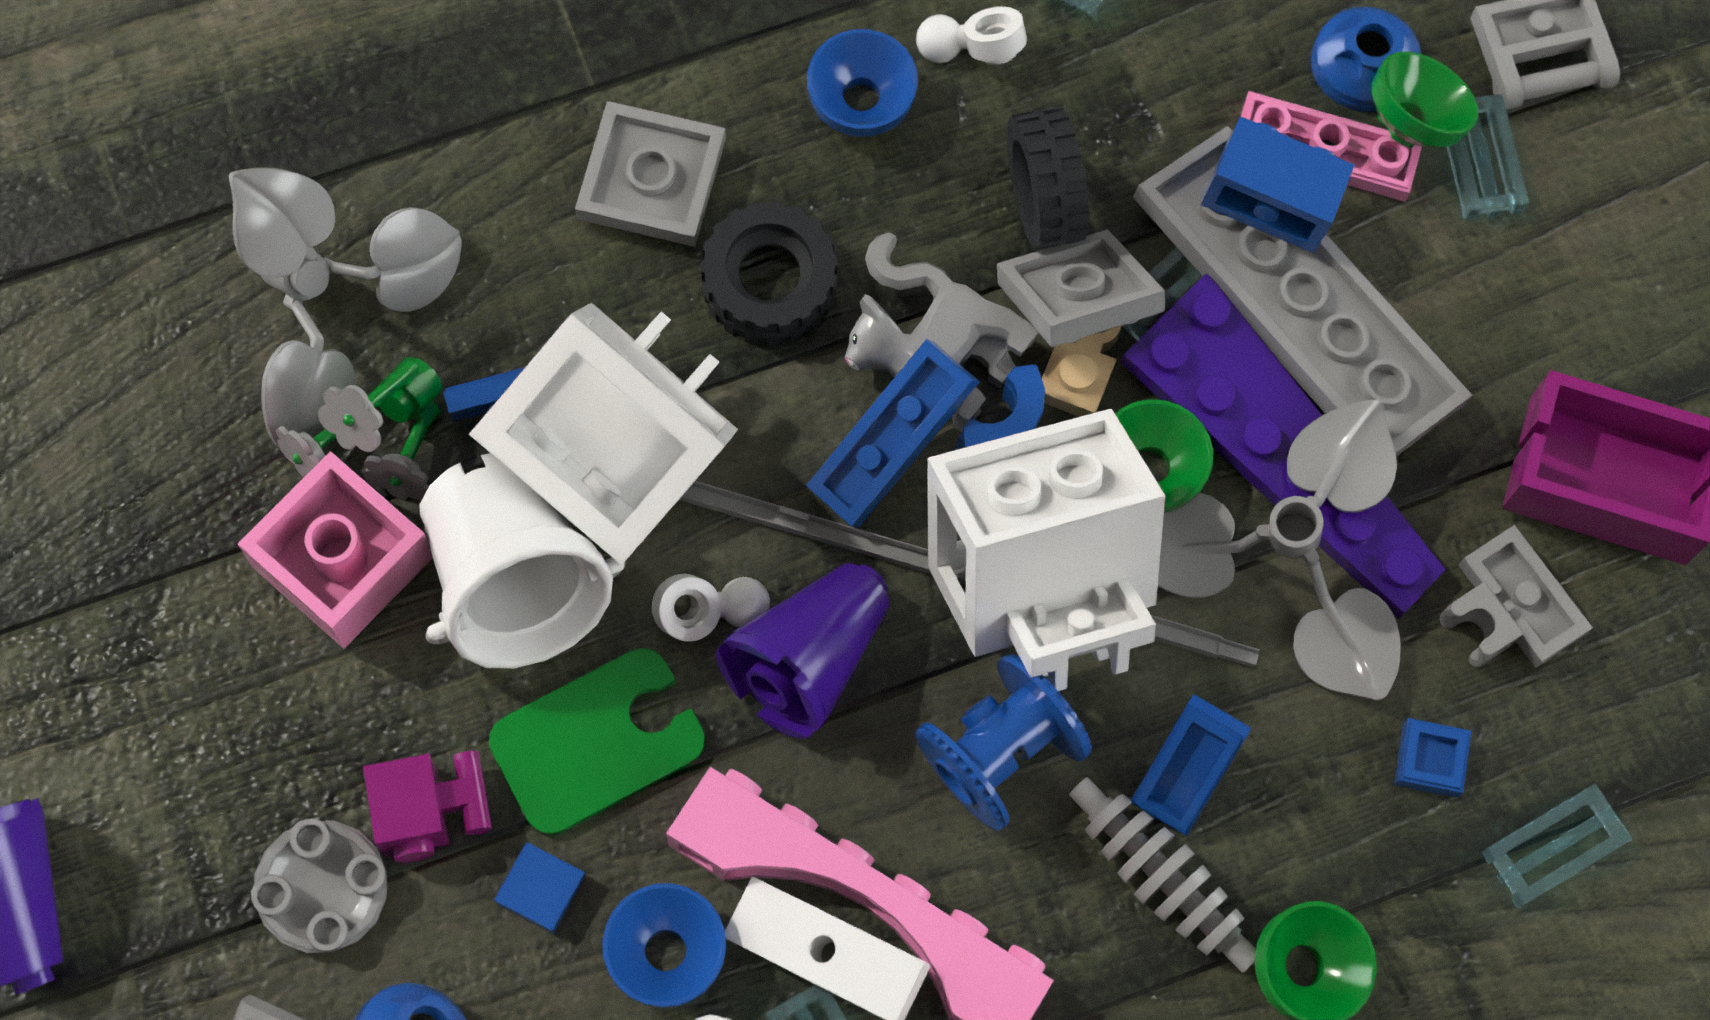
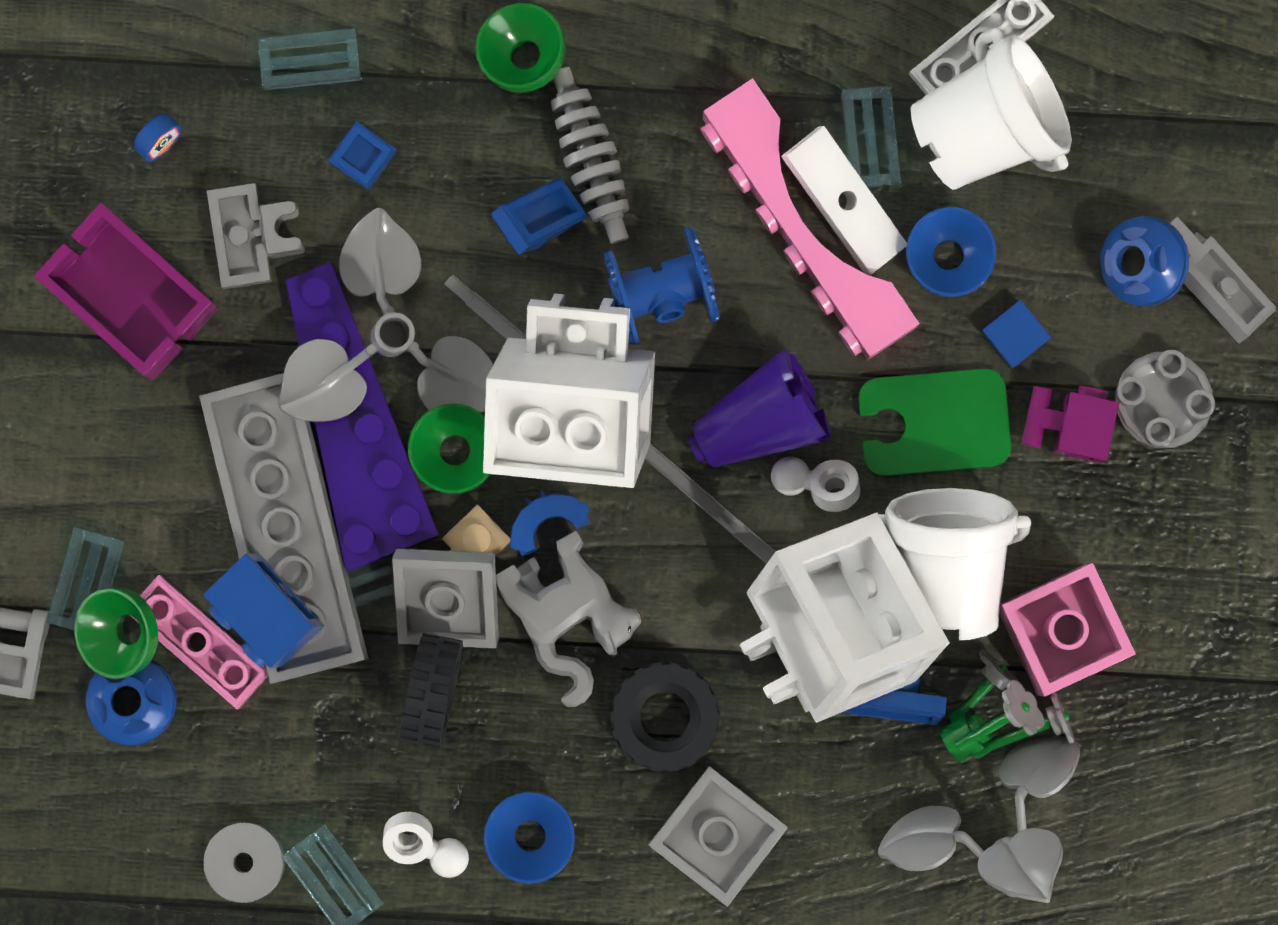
camera: 150 degrees left, 15 degrees up
blue plate [806,339,979,528] -> none
none -> blue tile [134,114,182,162]

